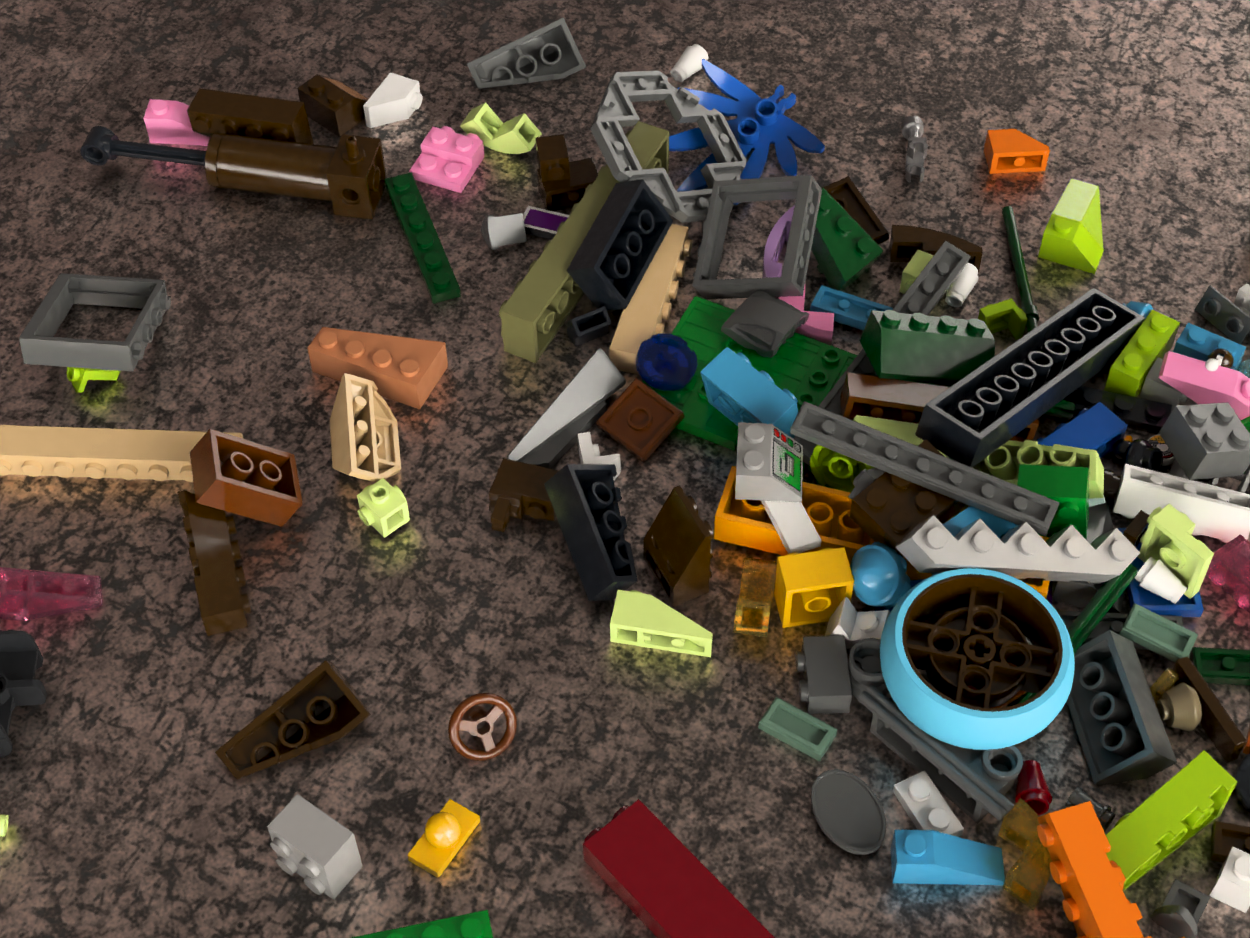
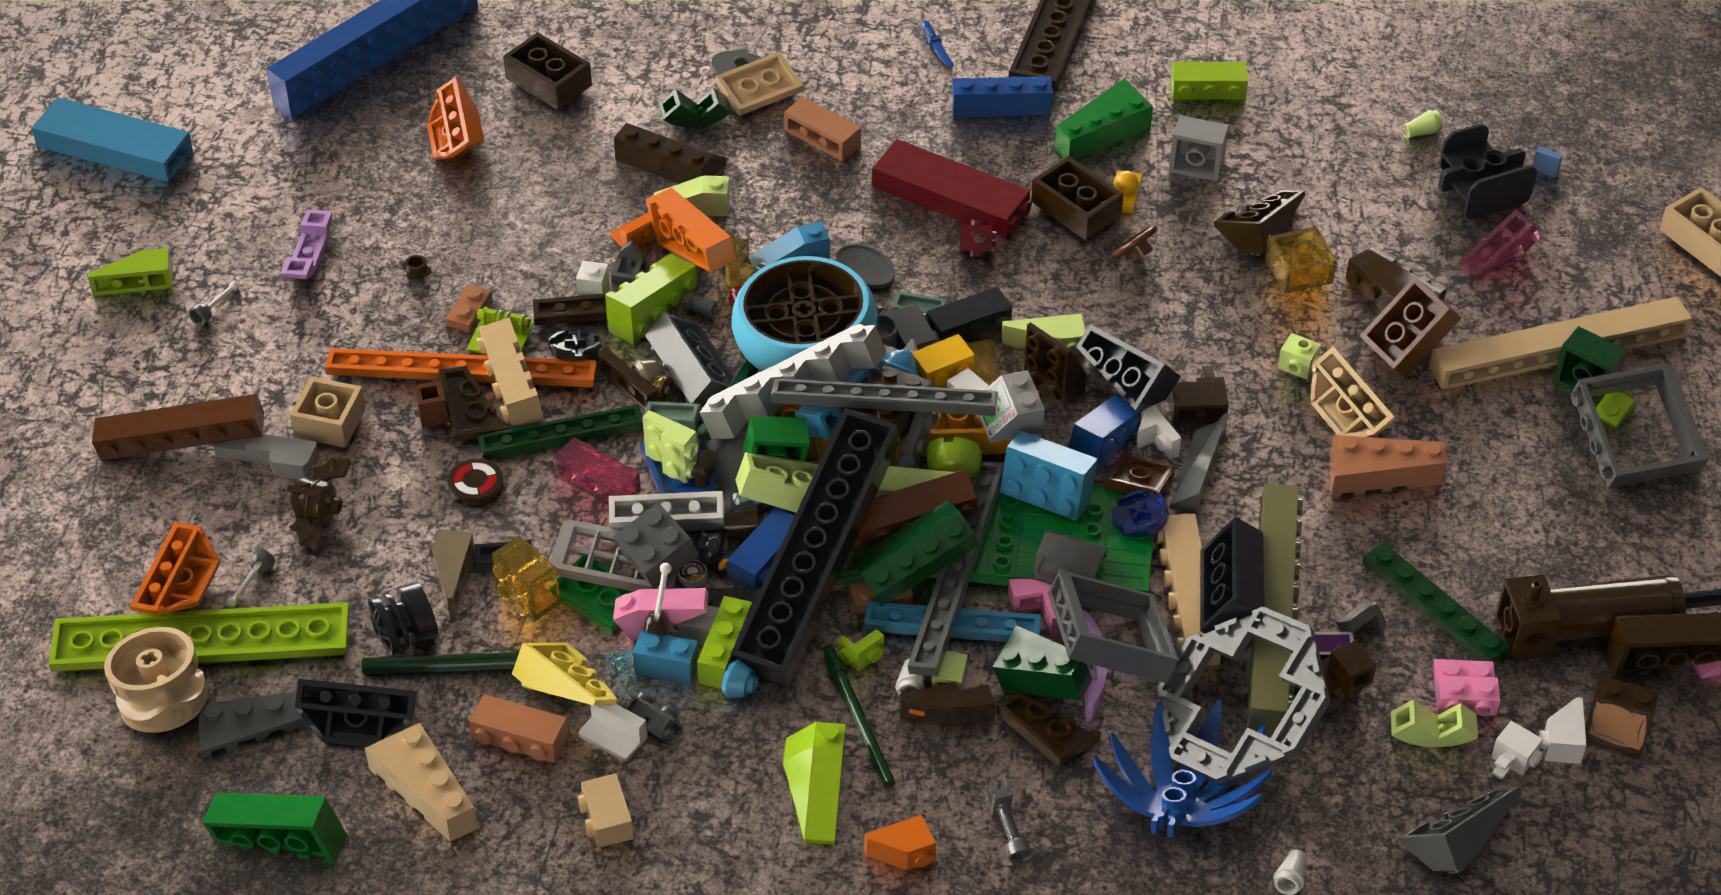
camera: 160 degrees right, 5 degrees down
none -> black brick [927,287,1012,342]
none -> dark red brick [960,220,997,257]
none -> dark brown brick [1031,156,1123,240]
none -> blue wedge [1068,395,1142,478]
none -> clear yellow brick [1265,226,1337,294]
none -> white brick [1491,721,1543,780]
none -> dark green brick [1553,326,1627,404]

